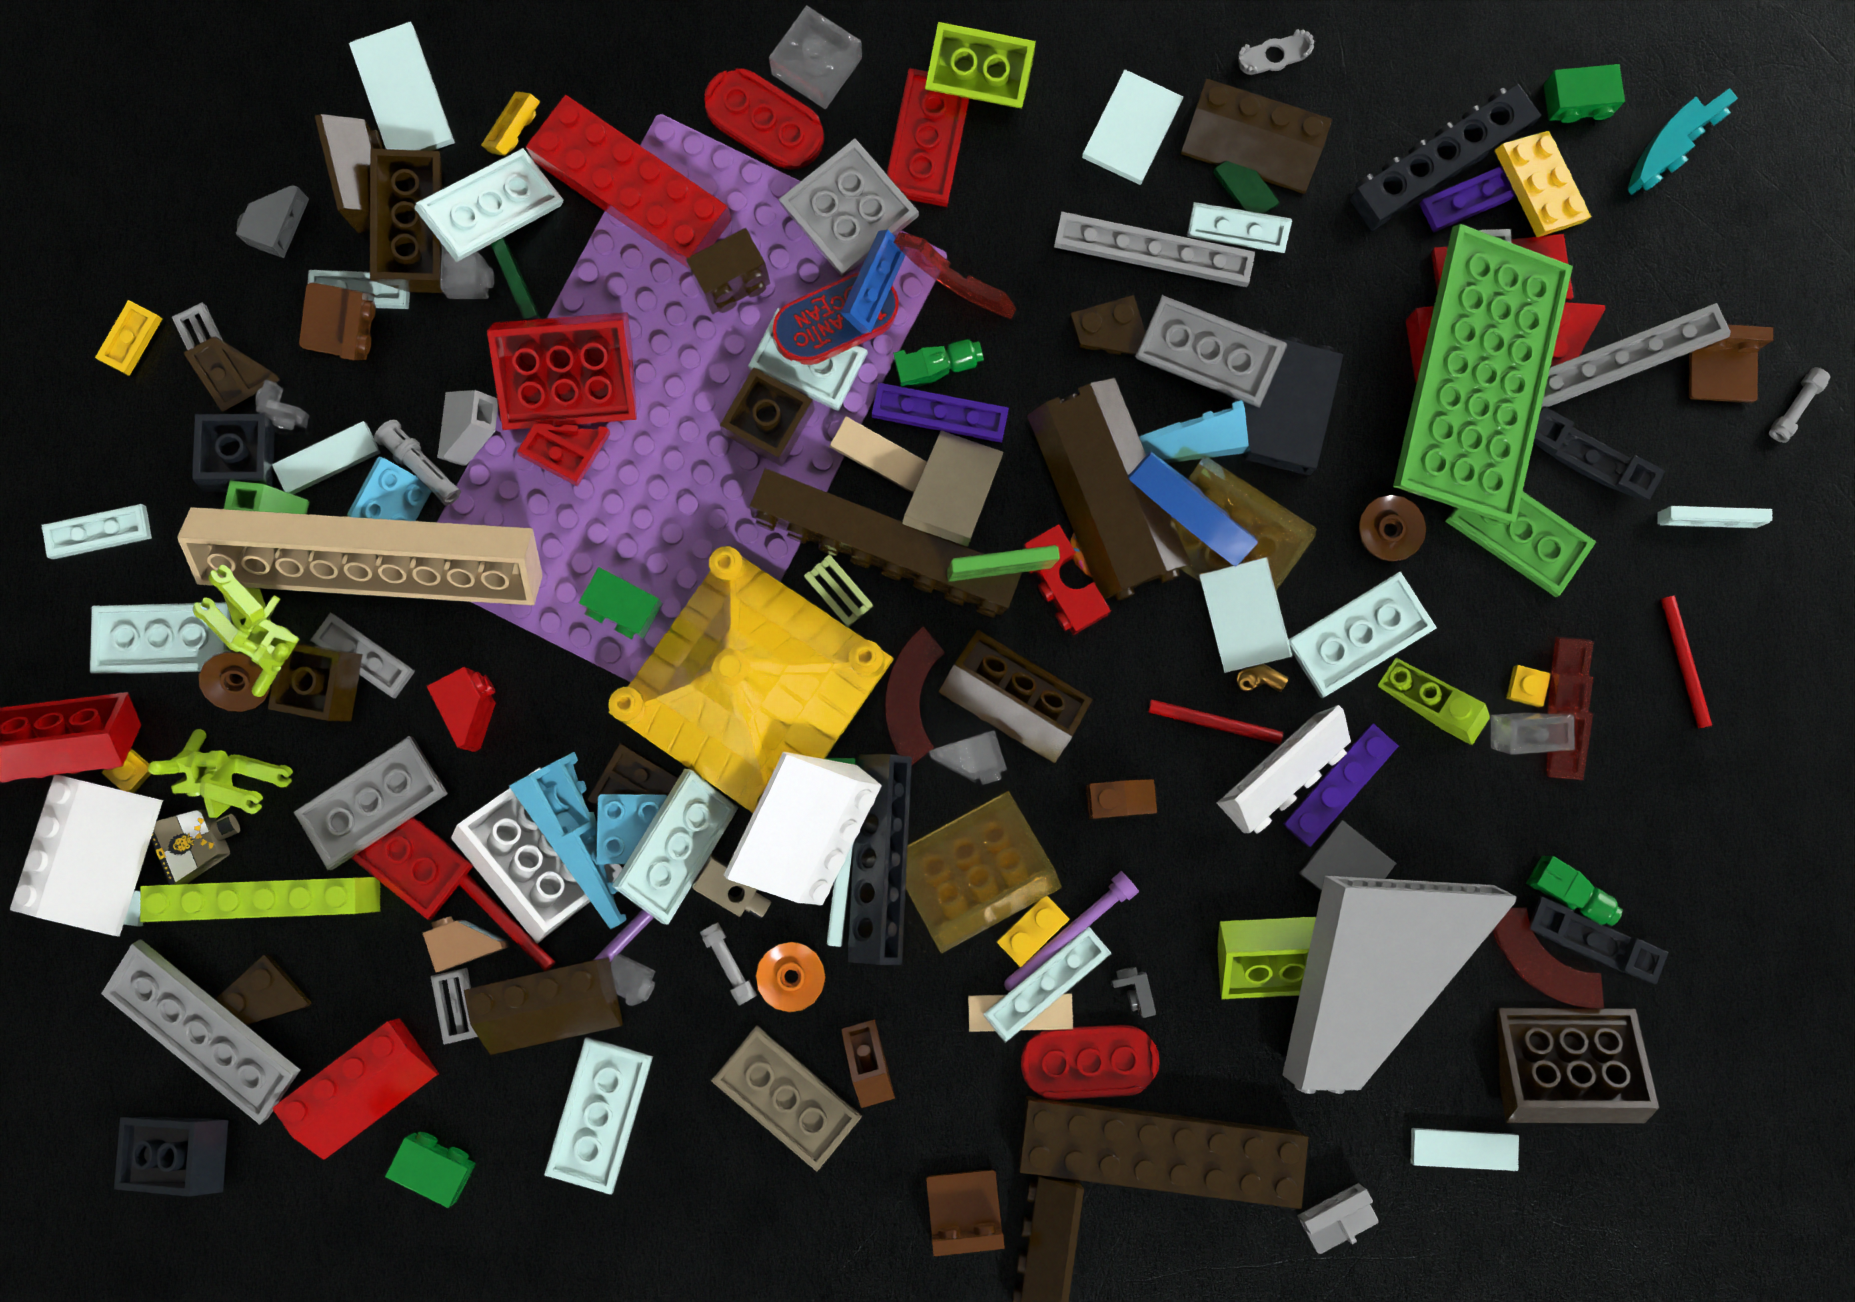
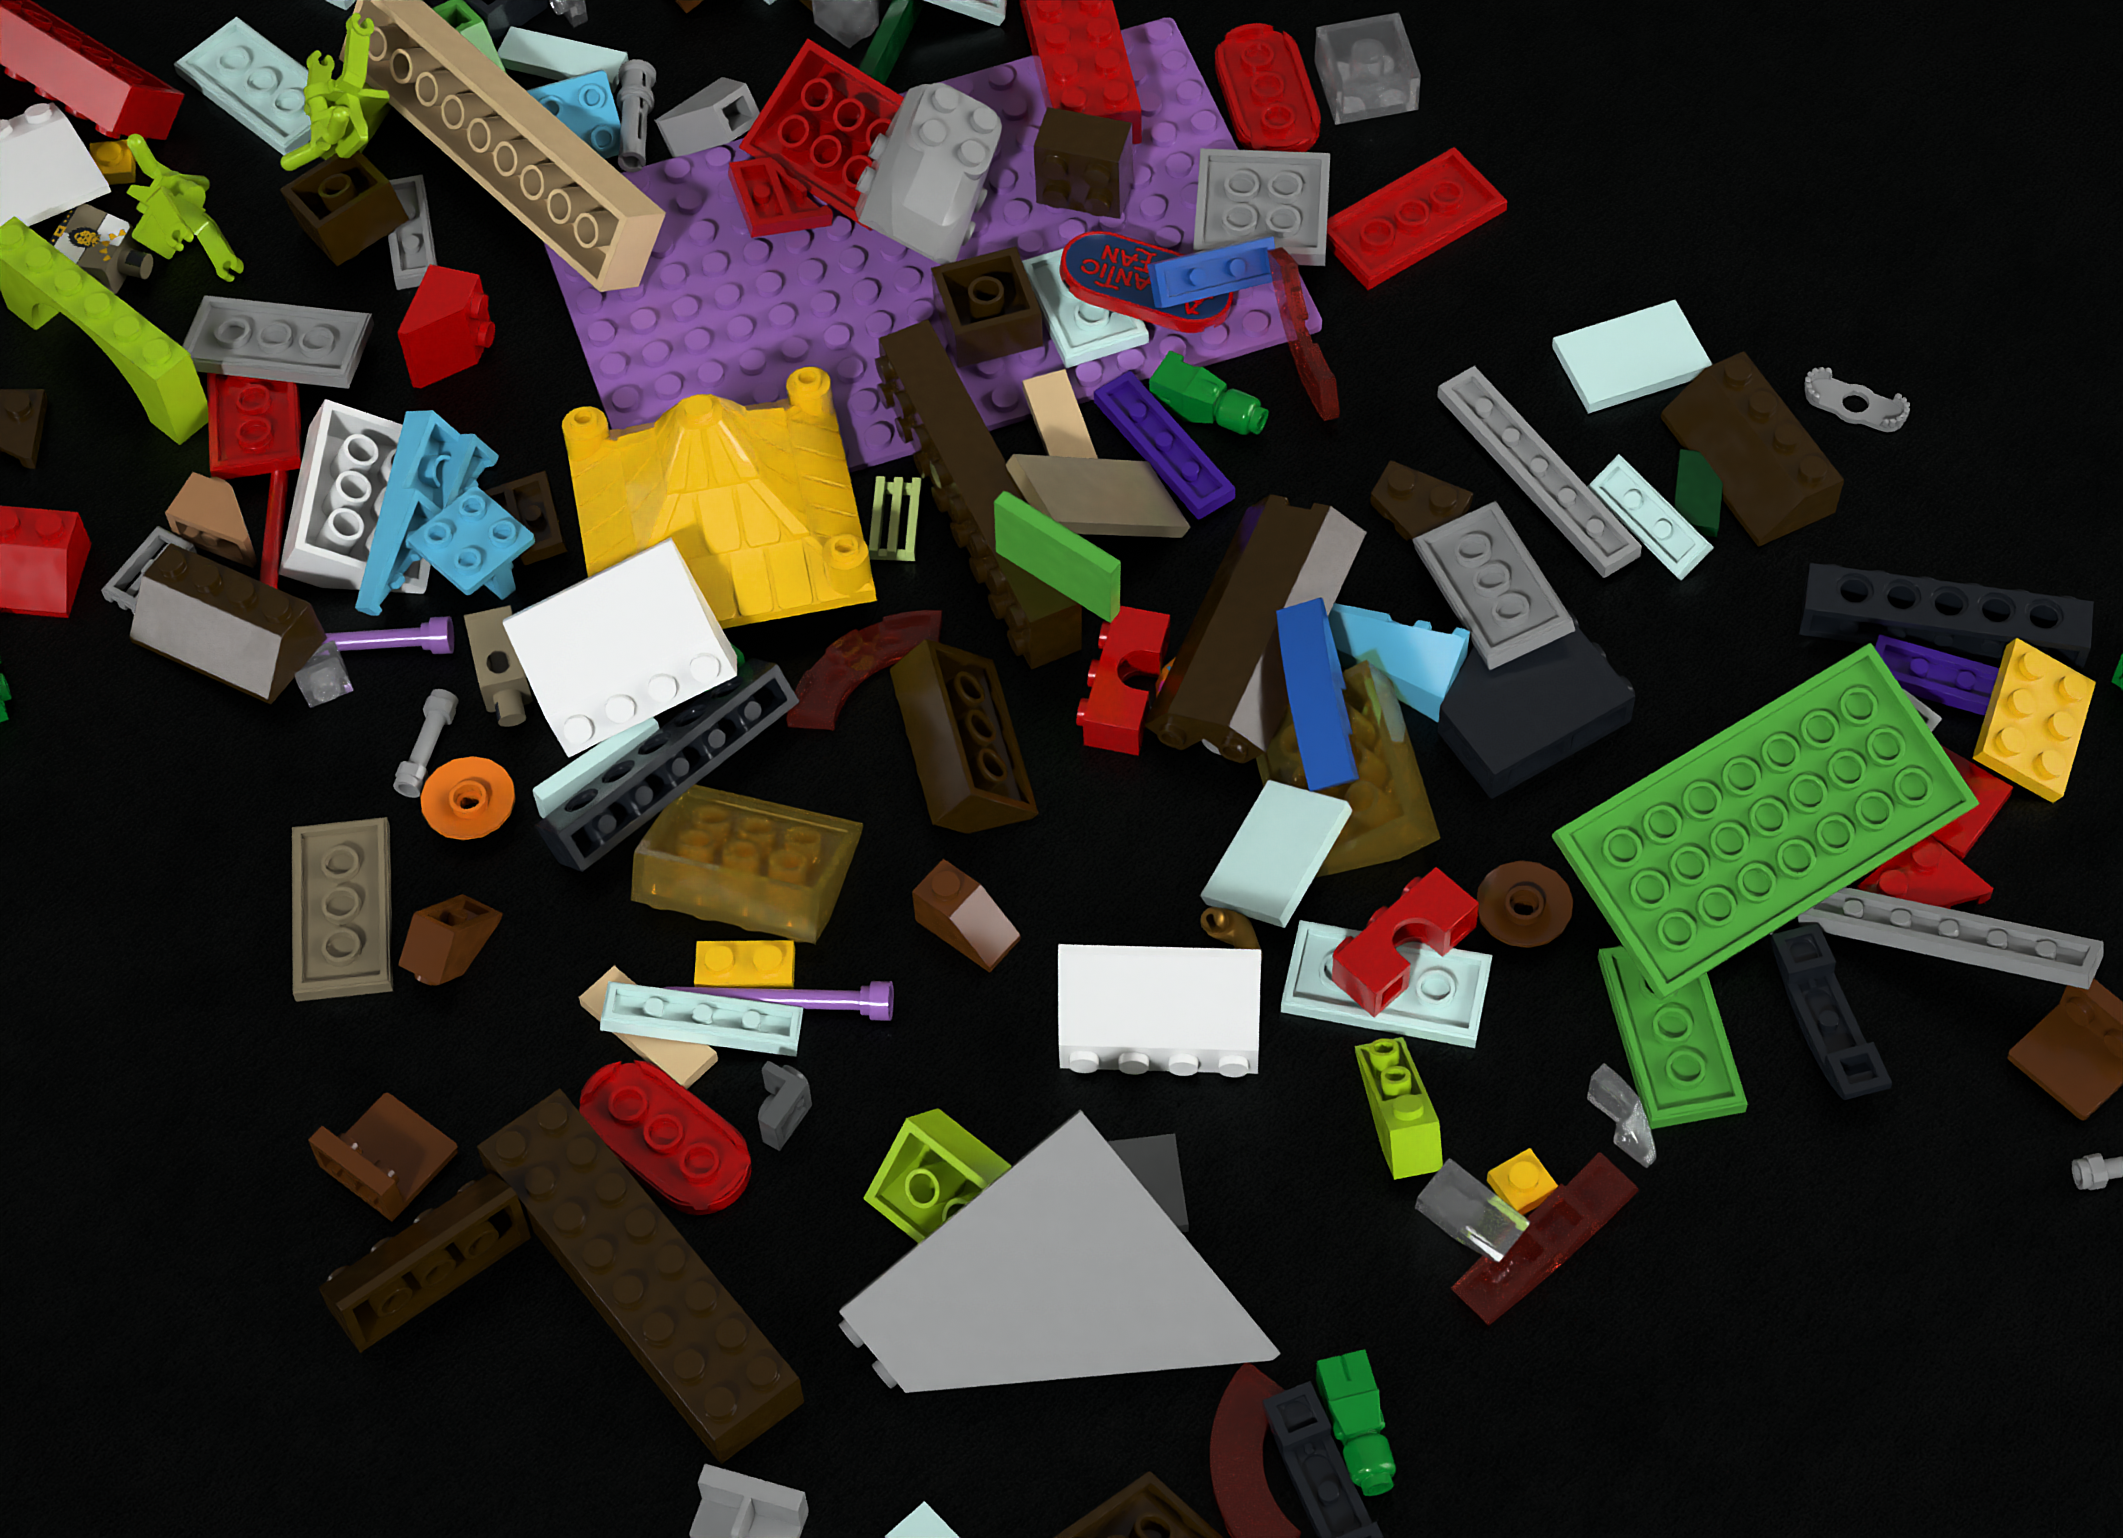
camera: 50 degrees right, 25 degrees down
reddish brown dish [199,651,270,712] -> none
light aqua tile [544,1037,653,1194] -> none
green brick [578,567,663,639] -> none
light aqua tile [612,769,738,924] -> none
lime slope [925,22,1036,109] -> none
clear slope [929,730,1007,785] -> none
red bar [1148,699,1283,745] -> none
dark purple plate [1282,723,1399,847] -> none
light aqua tile [1658,506,1772,528] -> none
red bar [1661,595,1712,729] -> none
none -> light grey slope [855,83,1002,265]
none -> red arch [1332,867,1479,1018]
none -> clear slope [1587,1063,1657,1169]

